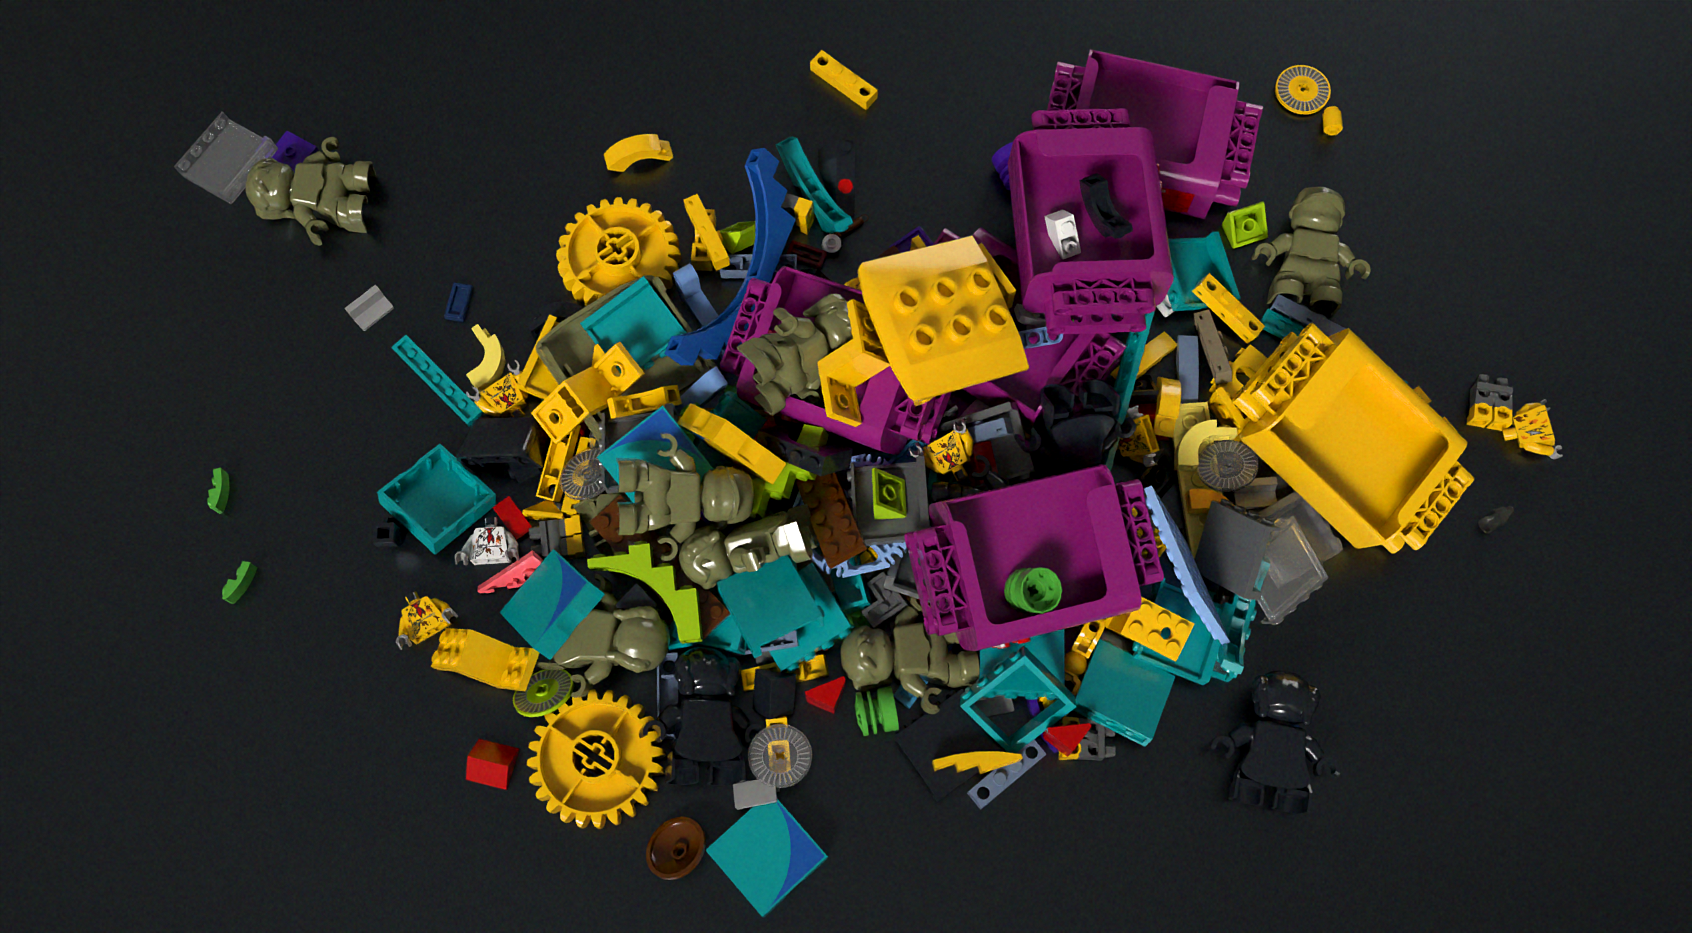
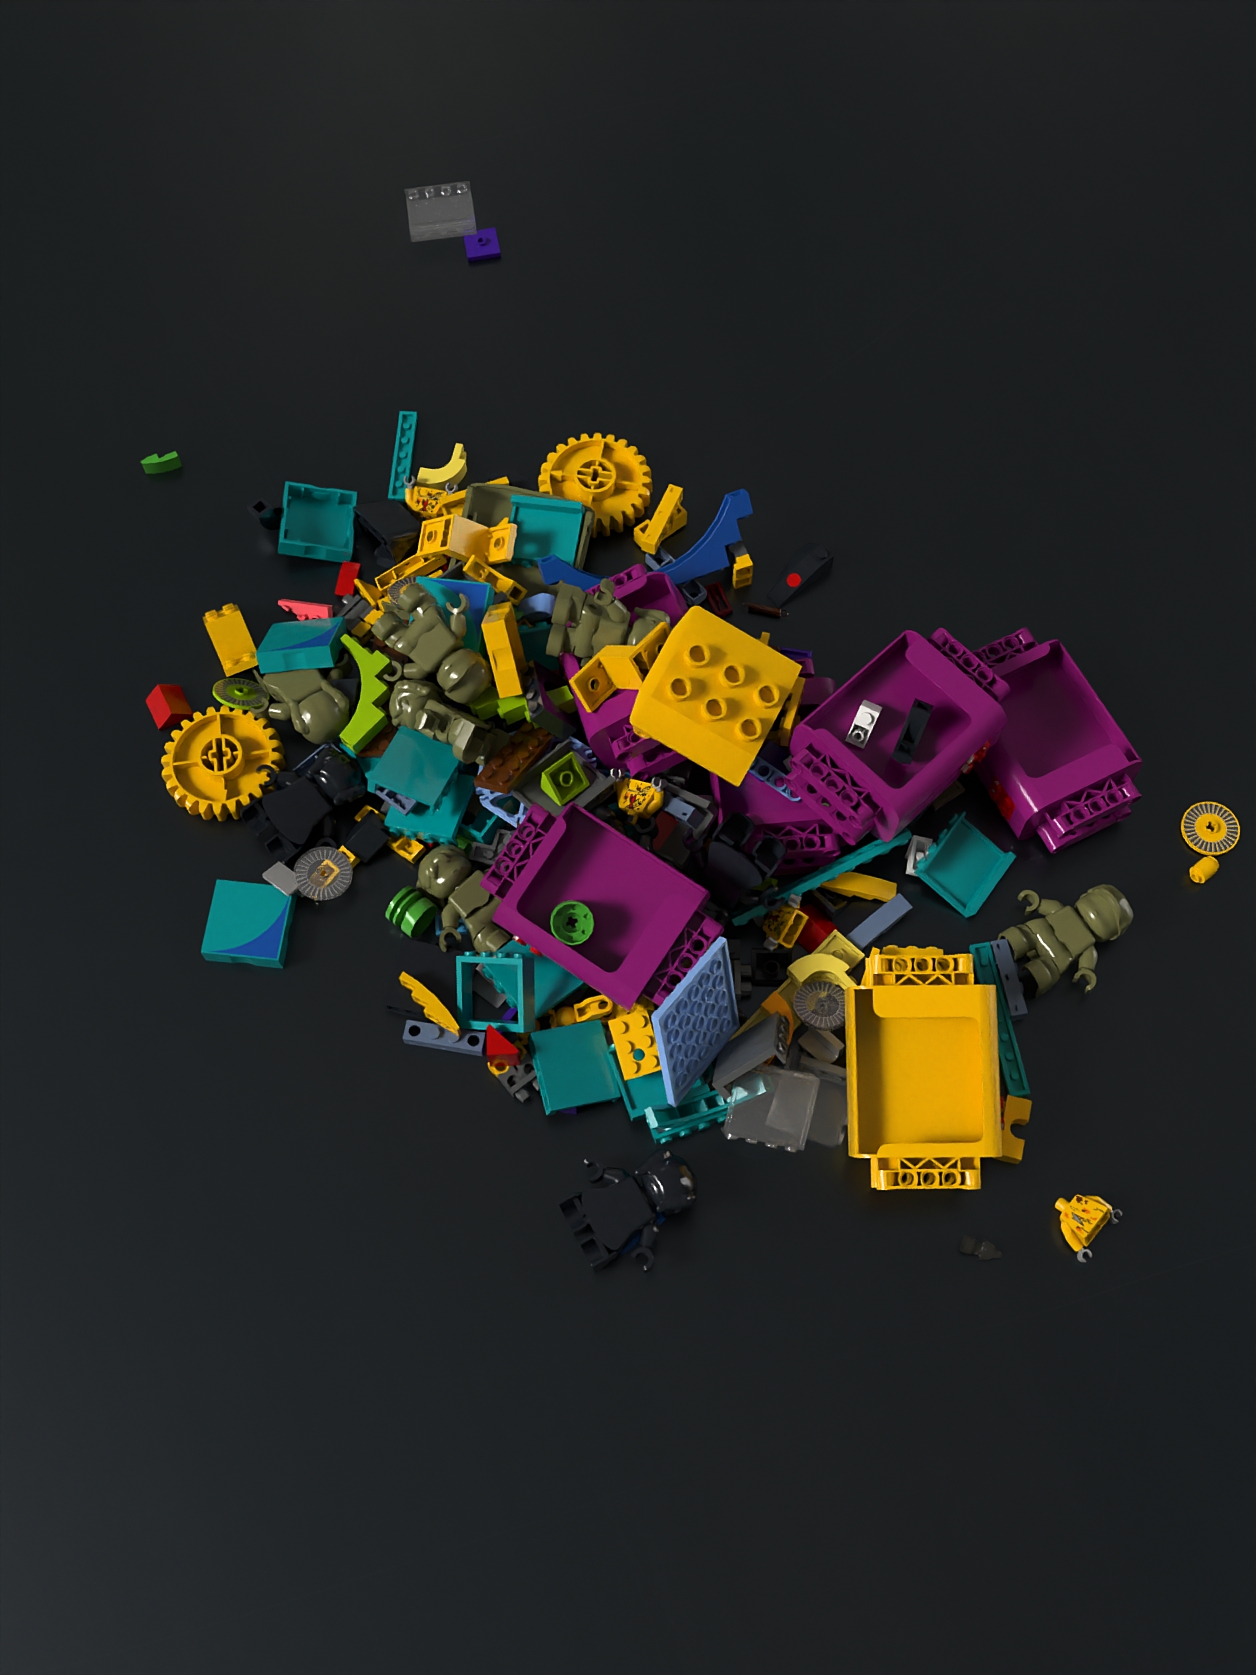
camera: 50 degrees right, 5 degrees down
bright green slope [207,467,229,514] -> none
olive piece [245,137,377,246] -> none
light grey panel [344,285,394,331] -> none
yellow torso [396,592,458,650] -> none
dark blue tile [444,282,473,322] -> none
white torso [455,517,520,565] -> none
yellow arch [604,134,673,172] -> none
reddish brown dish [646,817,706,880] -> none
medium blue beam [673,263,725,359] -> none
lime slope [720,221,755,255] -> none
teal arch [776,136,853,233] -> none
red slope [805,676,846,714] -> none
yellow piece [810,50,878,110] -> none
white plate [821,234,842,253] -> none
yellow arch [1153,377,1181,438] -> none
yellow piece [1192,273,1265,344] -> none
dark tan piece [1194,310,1232,385] -> none
lime slope [1222,201,1268,249] -> none
hips [1466,374,1513,431] -> none

